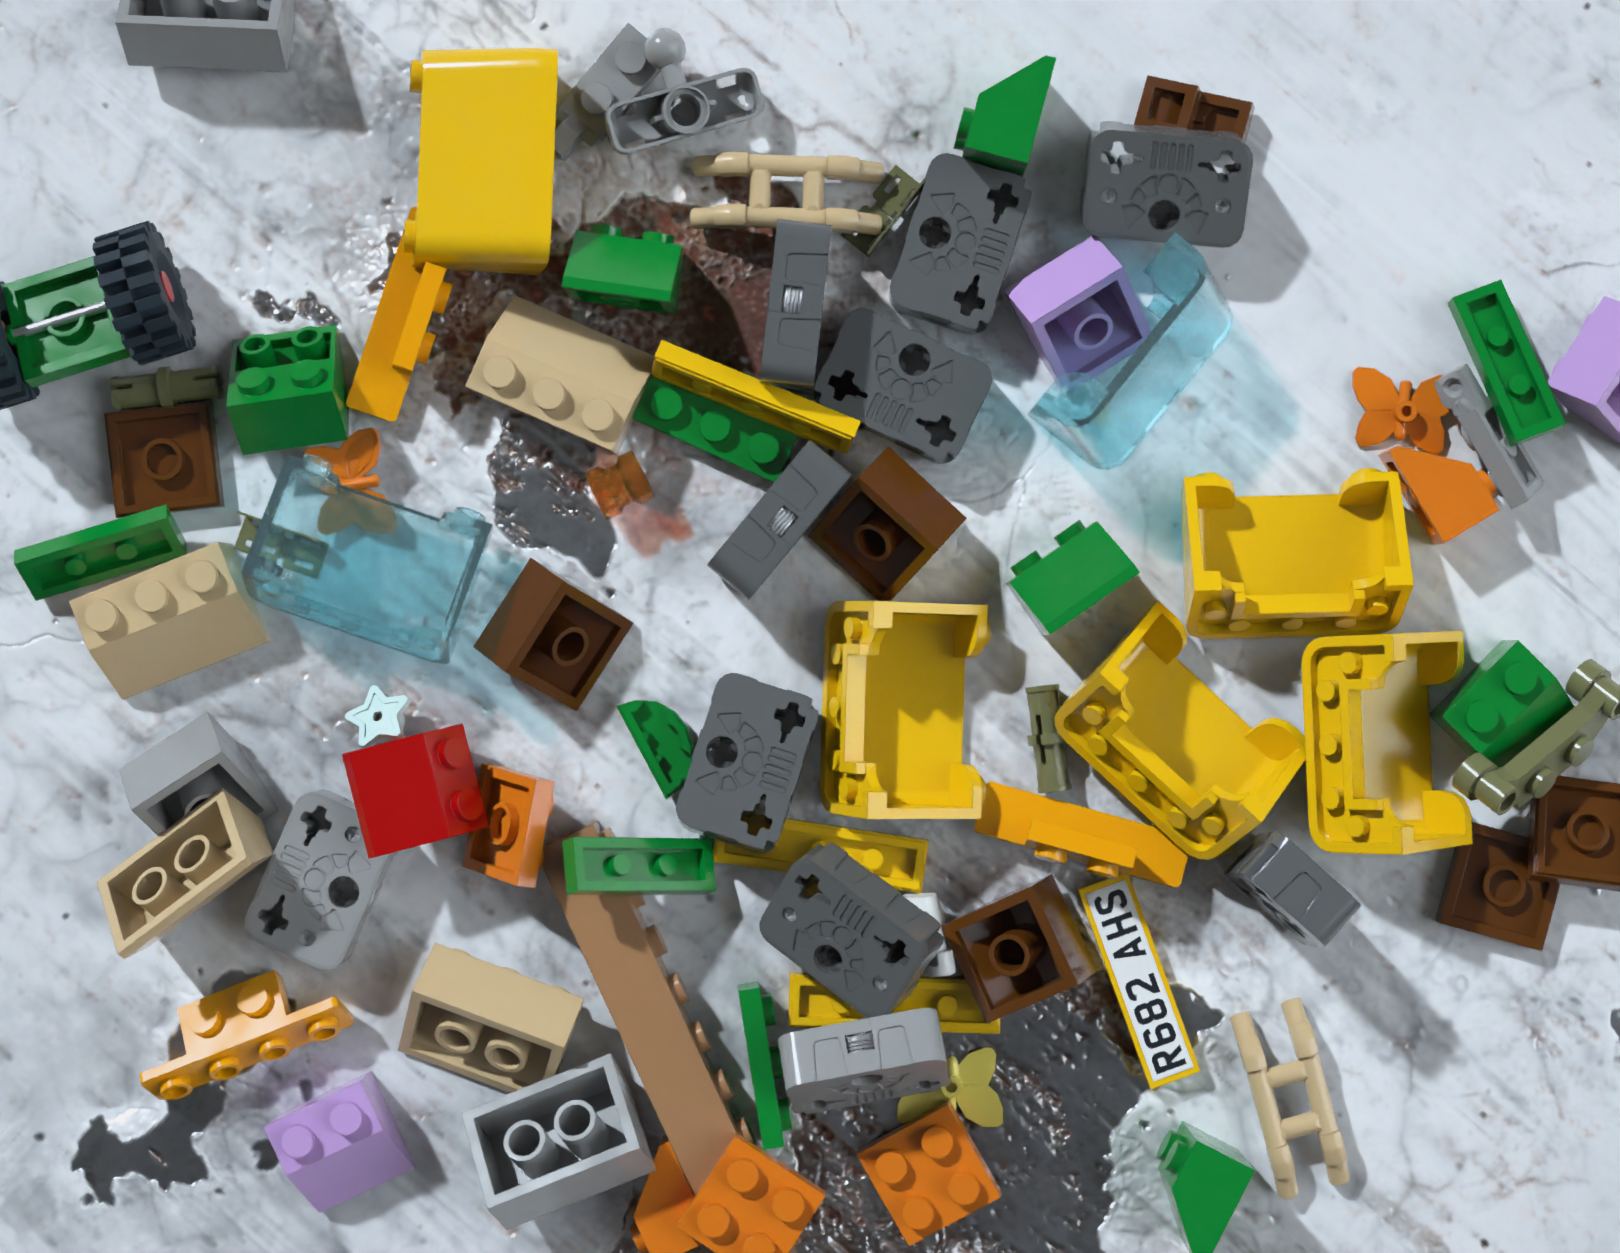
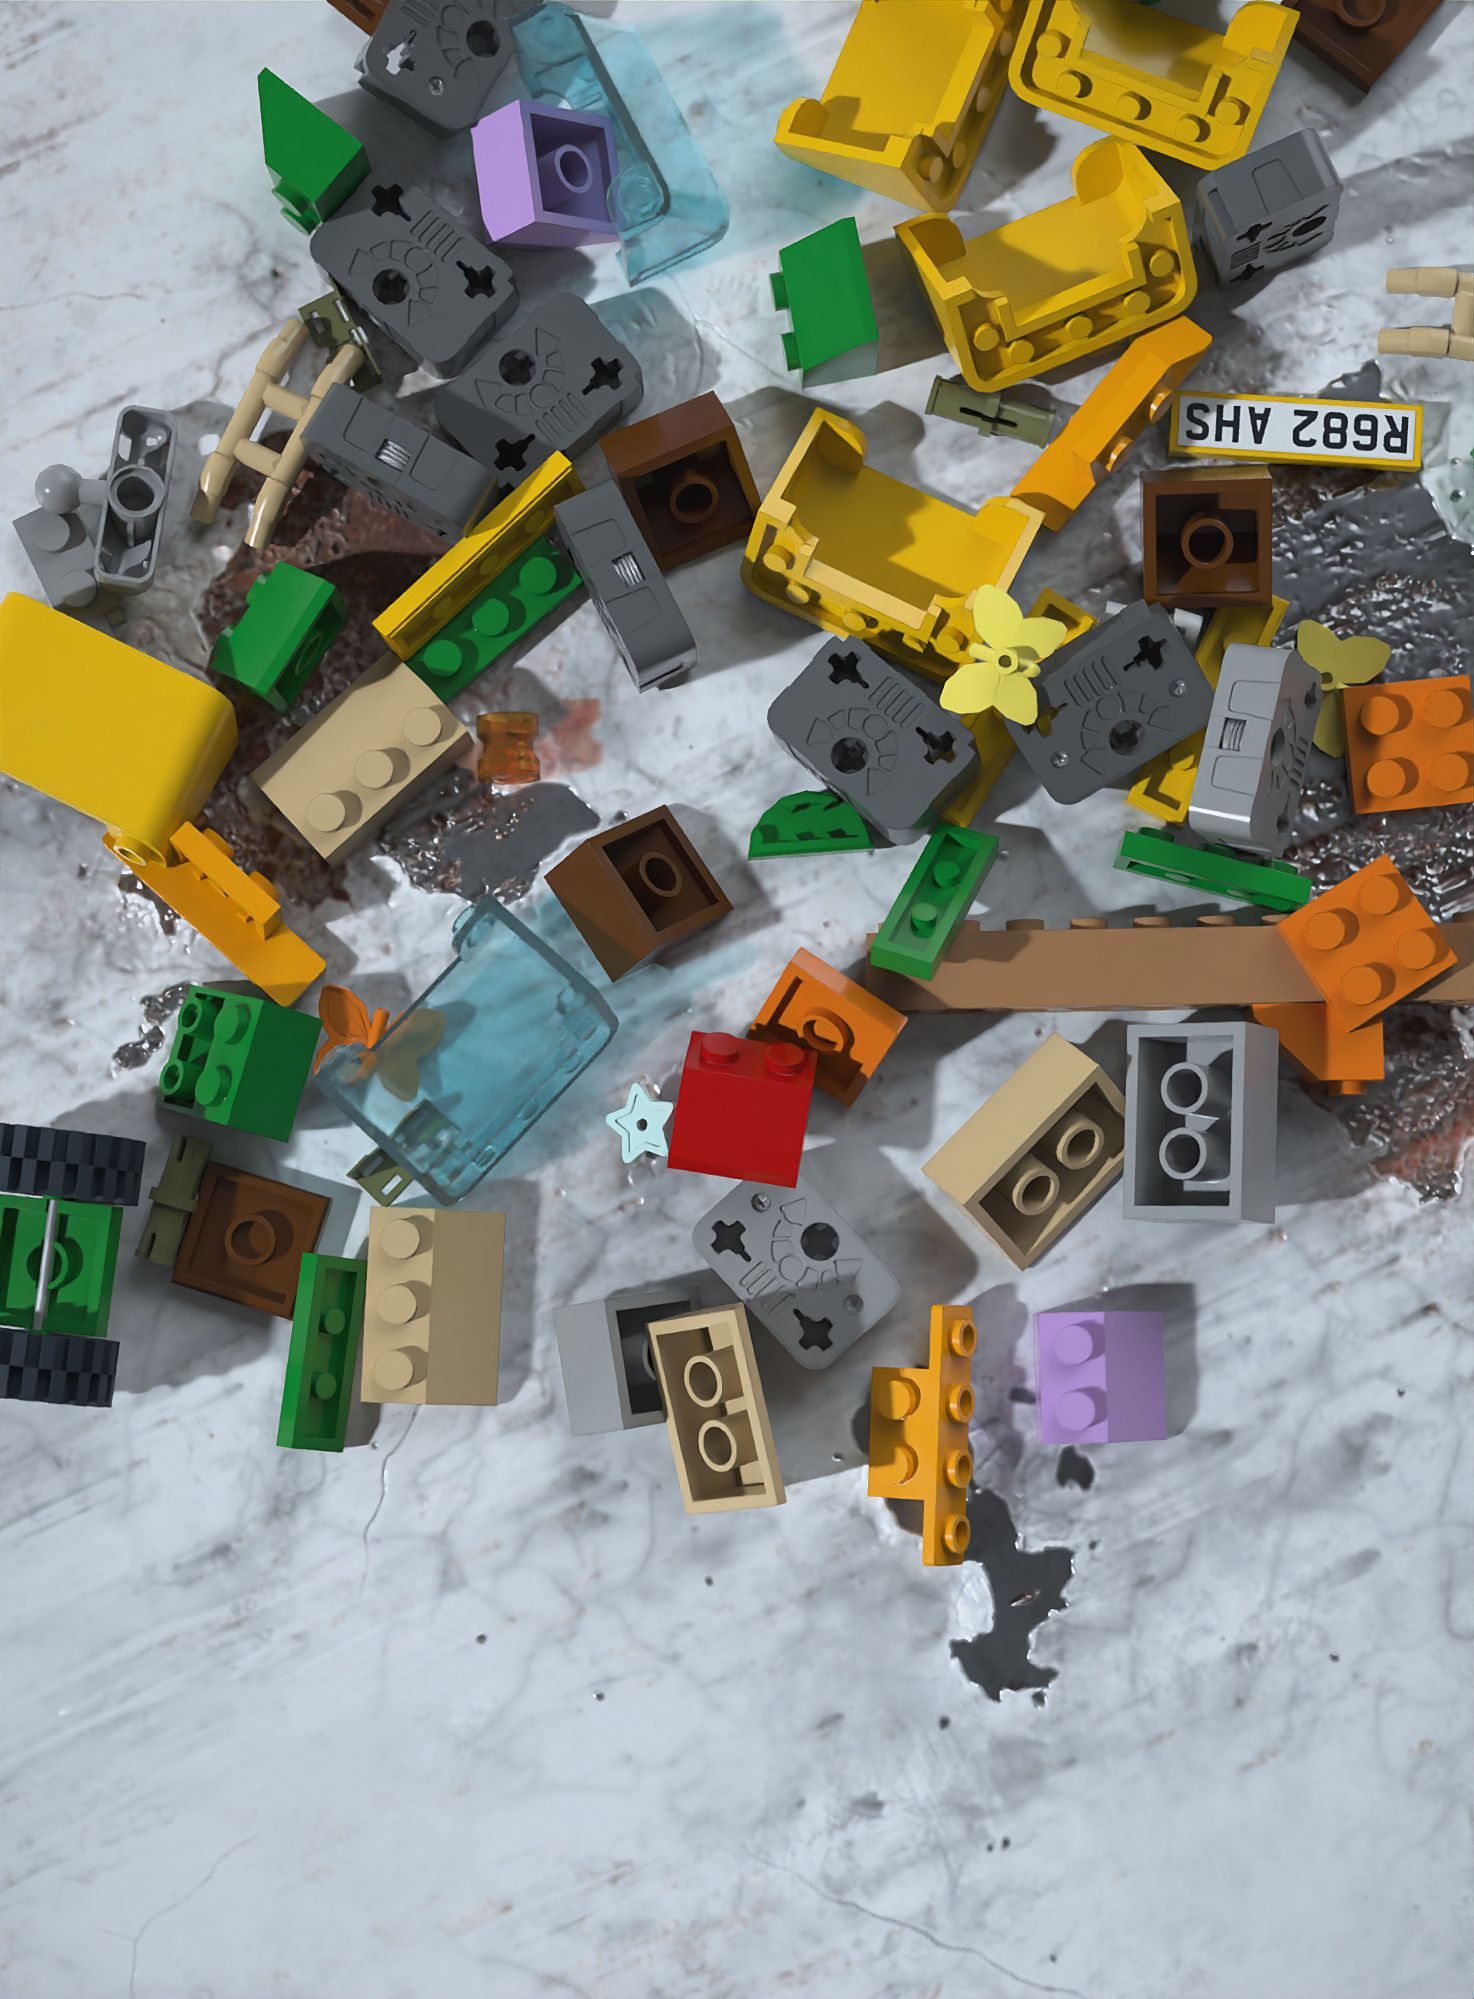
camera: 55 degrees left, 5 degrees down
none -> light yellow piece [939,584,1067,726]

